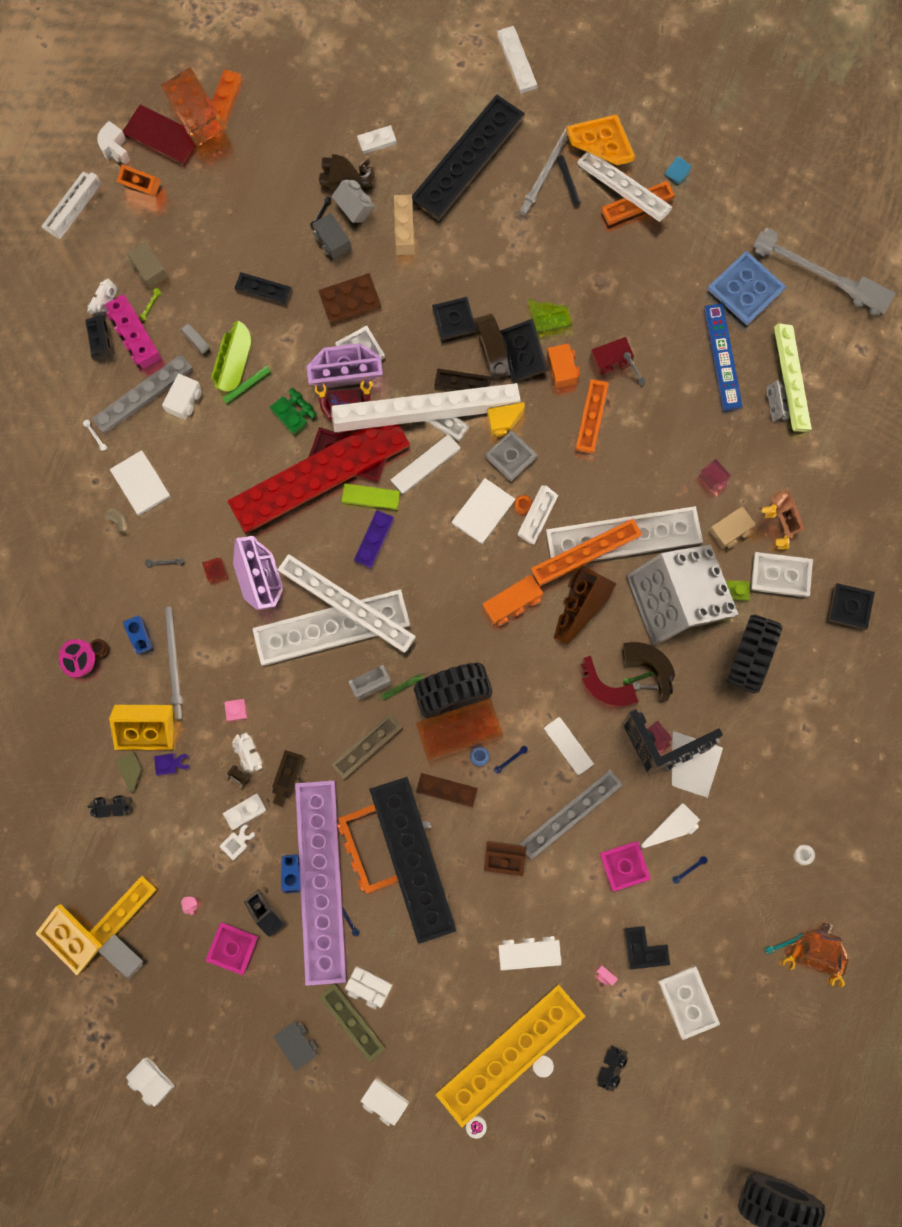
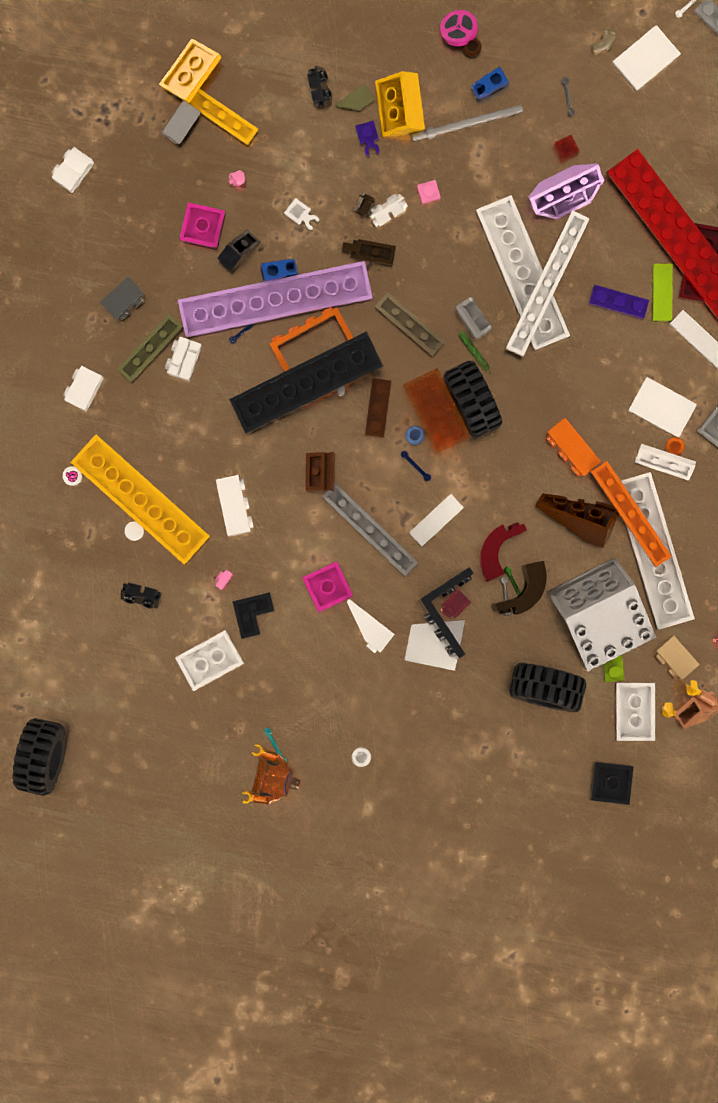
camera: 70 degrees right, 10 degrees up
white plate [223,794,267,831] -> none
clear blue hinge [672,856,708,884] -> none

